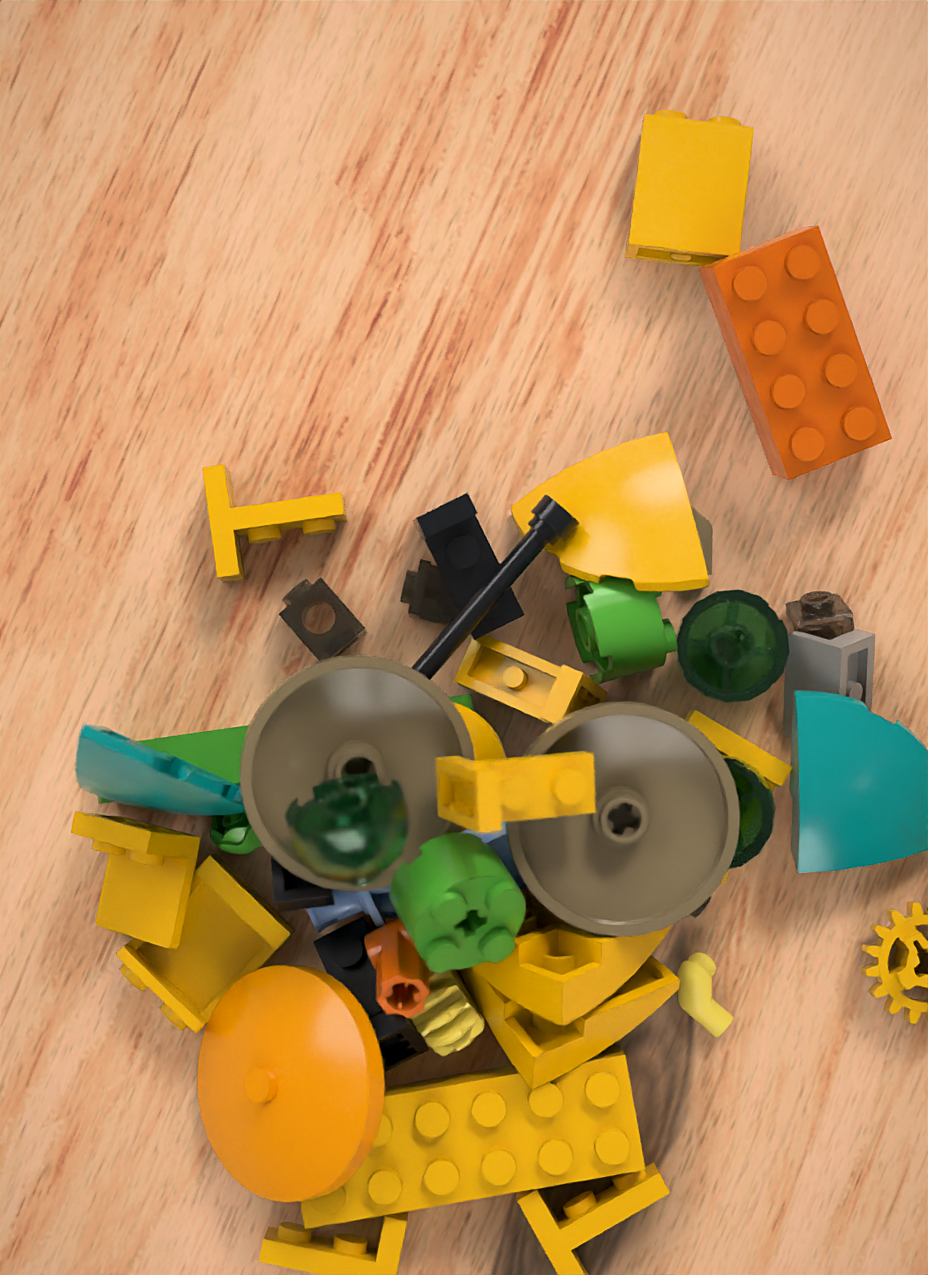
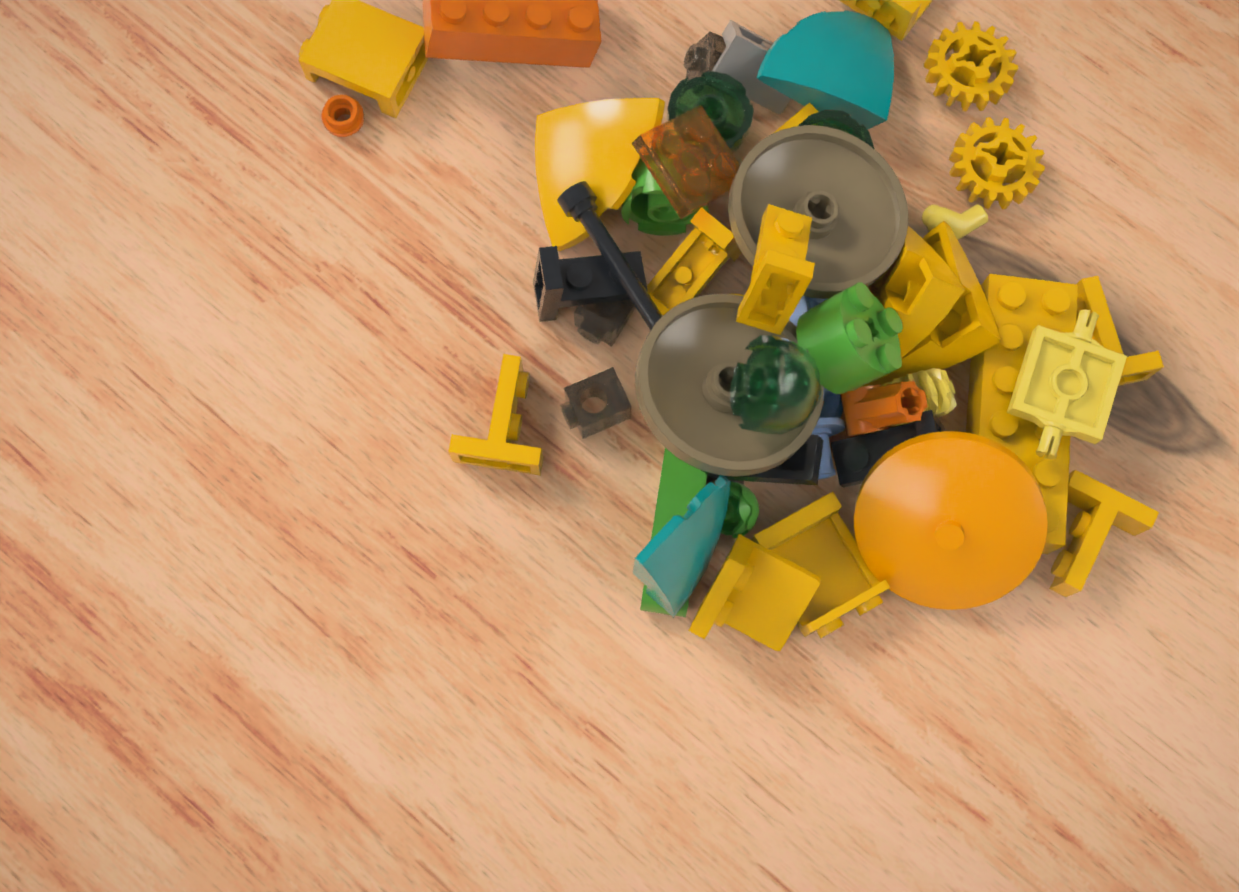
camera: 75 degrees left, 10 degrees down
none -> orange plate [321,95,365,137]
none -> clear orange plate [632,105,740,219]
none -> yellow gear [949,117,1045,210]
none -> light yellow plate [1007,309,1127,460]

